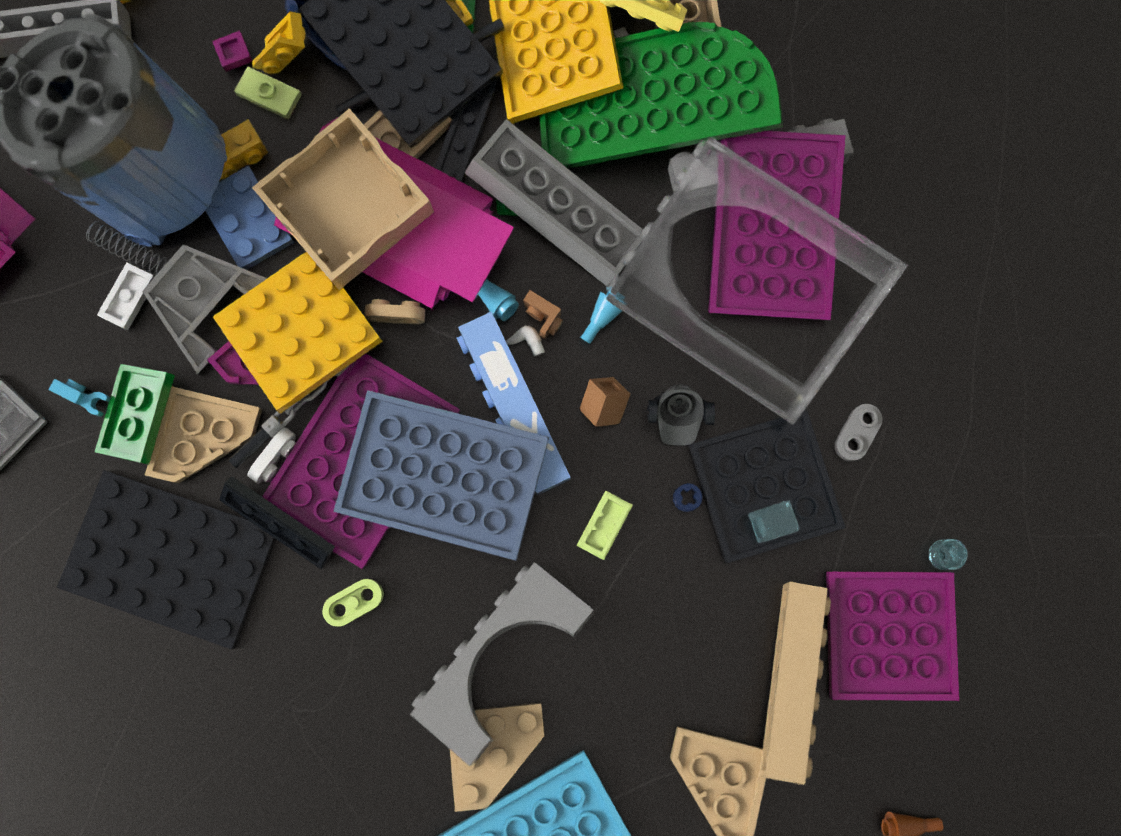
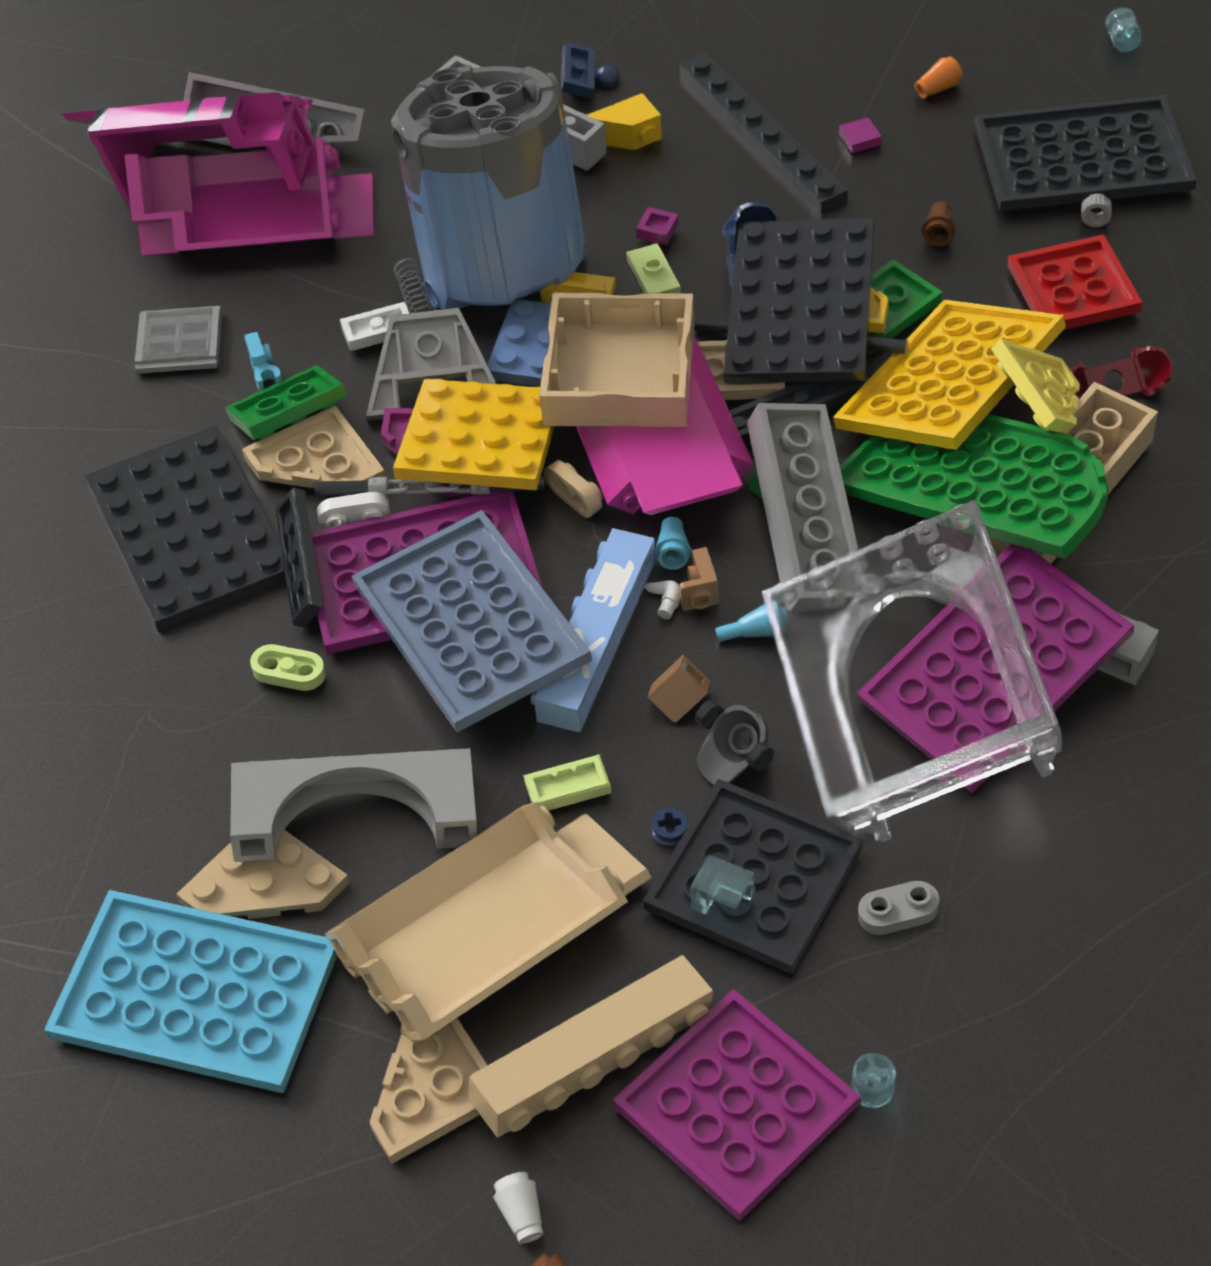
camera: 50 degrees right, 30 degrees down
yellow bracket [252,11,305,74] -> none
none -> tan panel [325,802,652,1041]
none -> white cone [493,1172,544,1244]

